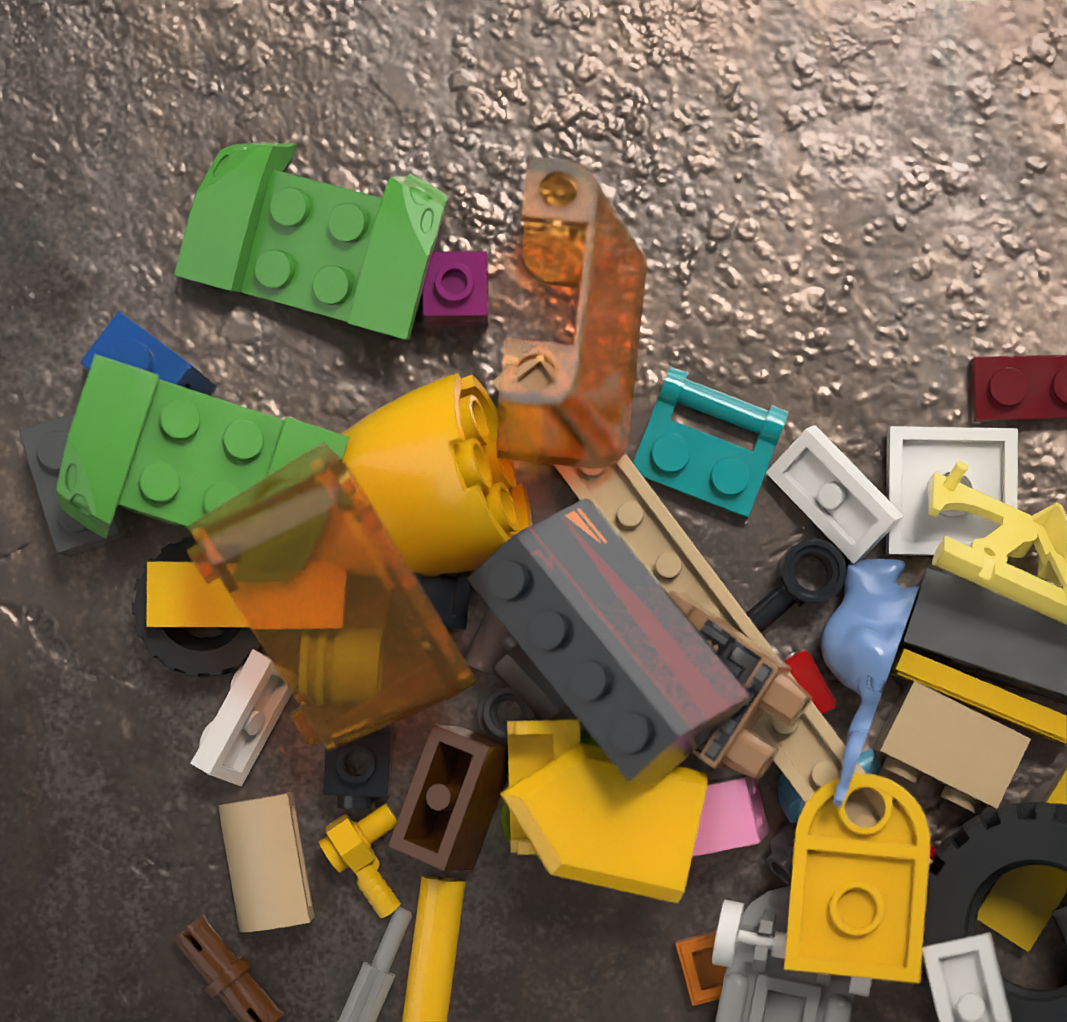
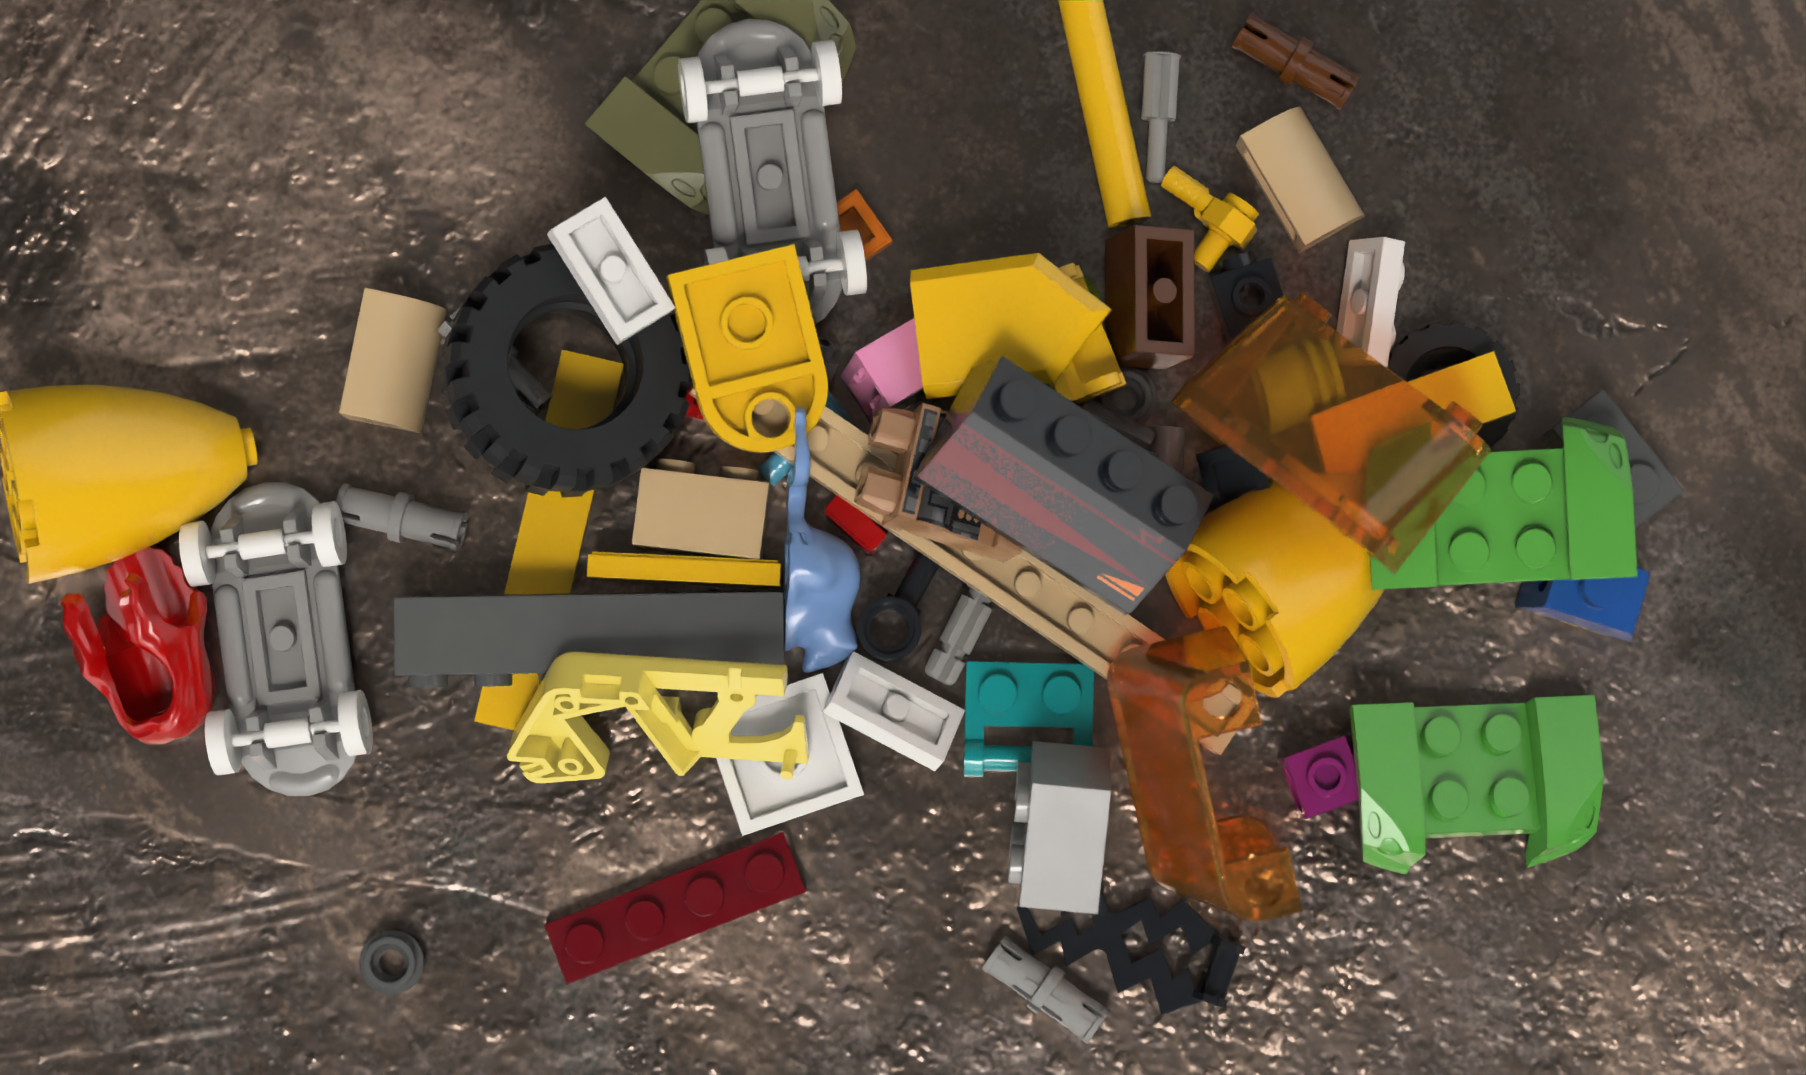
camera: 160 degrees right, 0 degrees up
none -> light grey axle [925,585,993,686]
none -> light grey pin [982,936,1110,1044]
none -> brick [1008,741,1111,914]
none -> black piece [1017,889,1246,1015]

